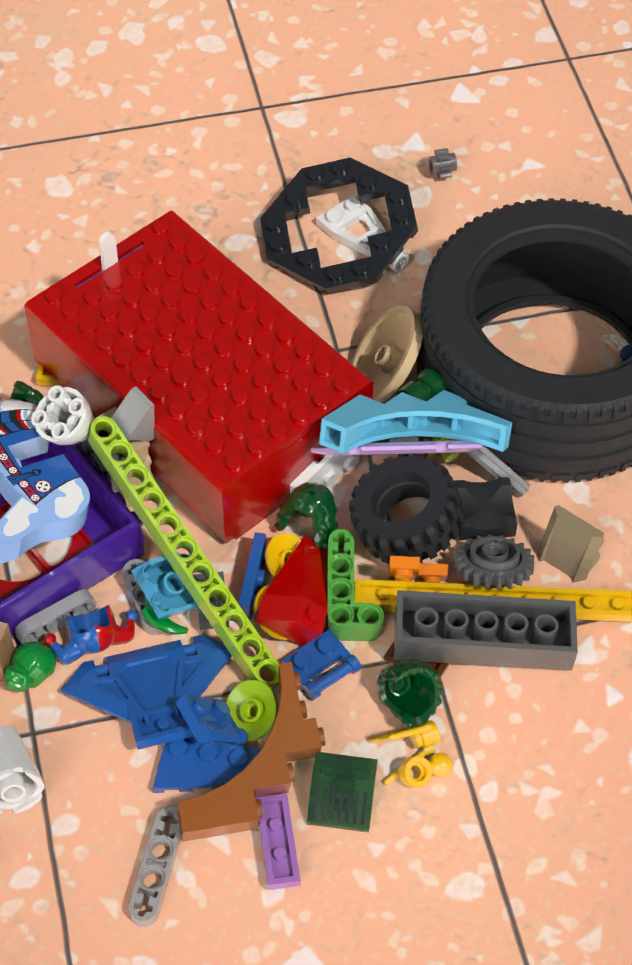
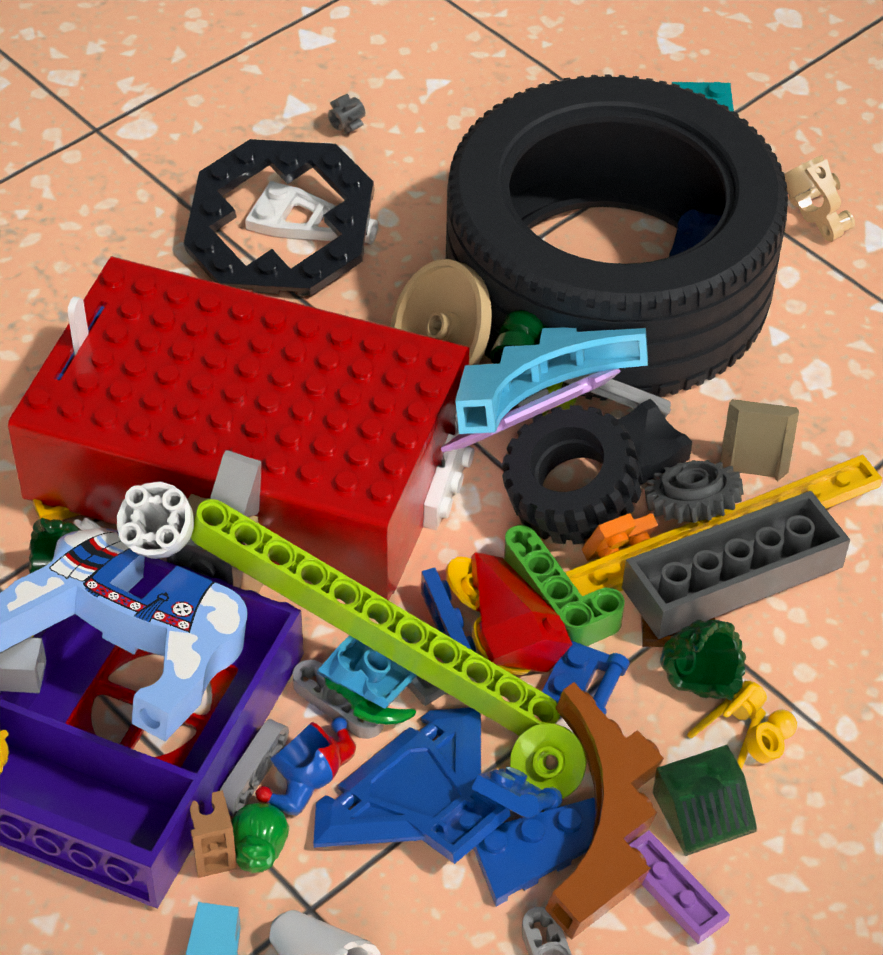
camera: 30 degrees left, 5 degrees down
dark green hair [274,482,338,549] -> none

